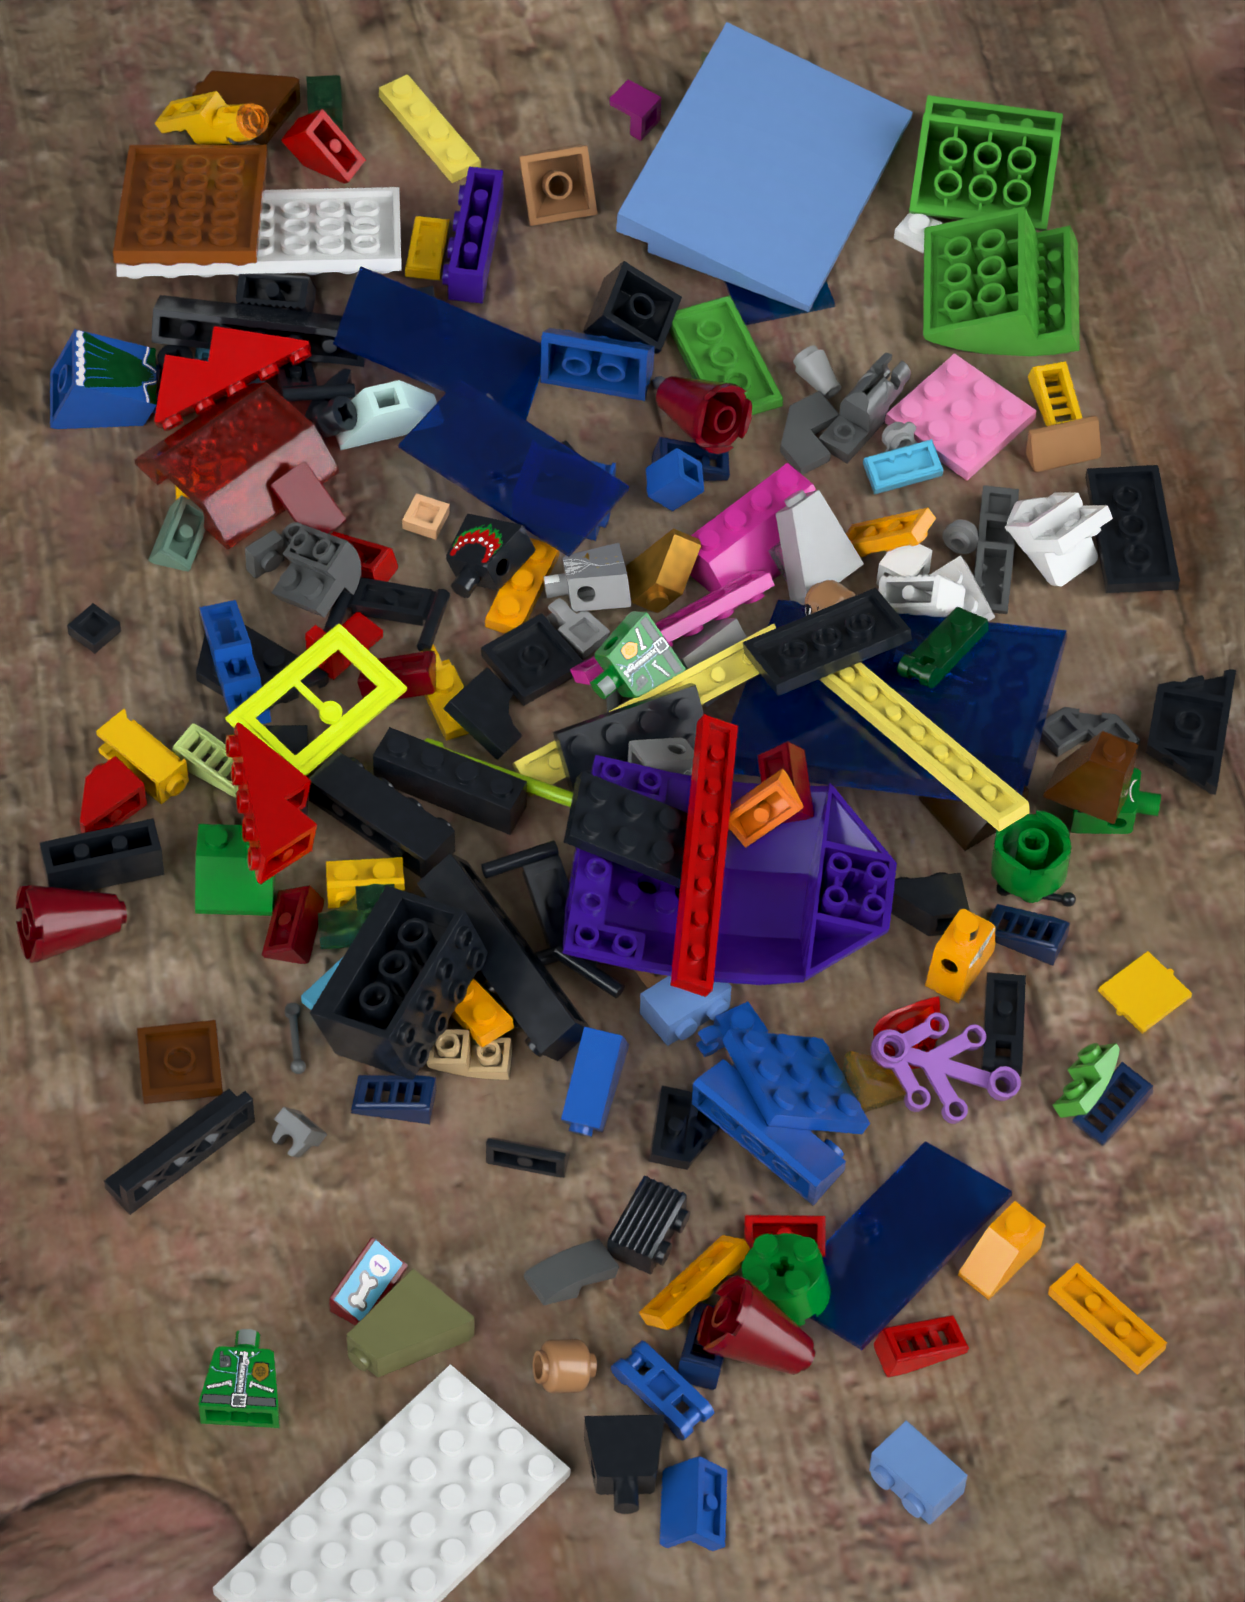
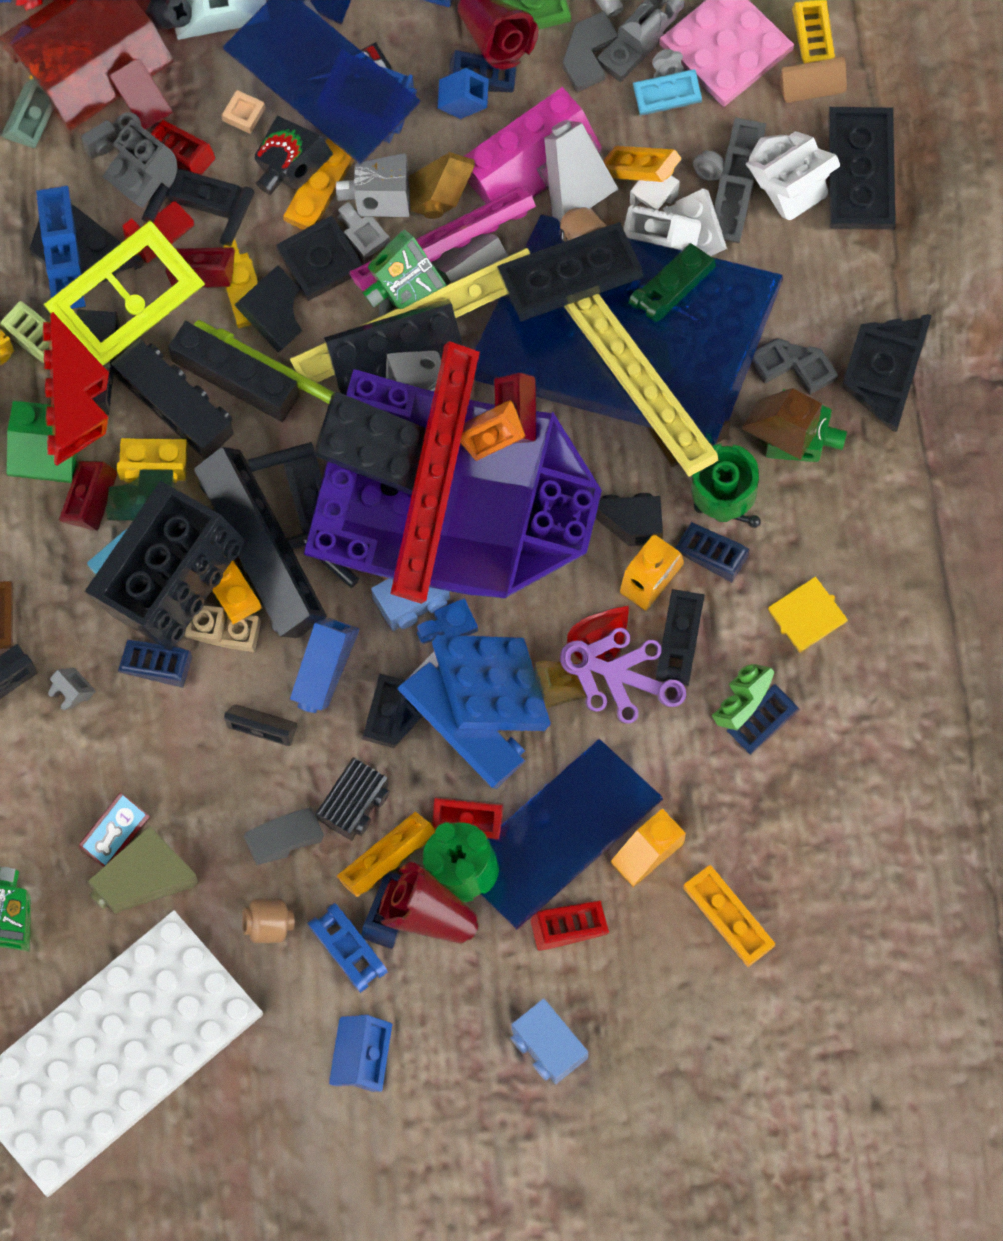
camera: 10 degrees right, 15 degrees up
dark grey hinge [284,1002,306,1074] -> none
black torso [584,1415,664,1514] -> none

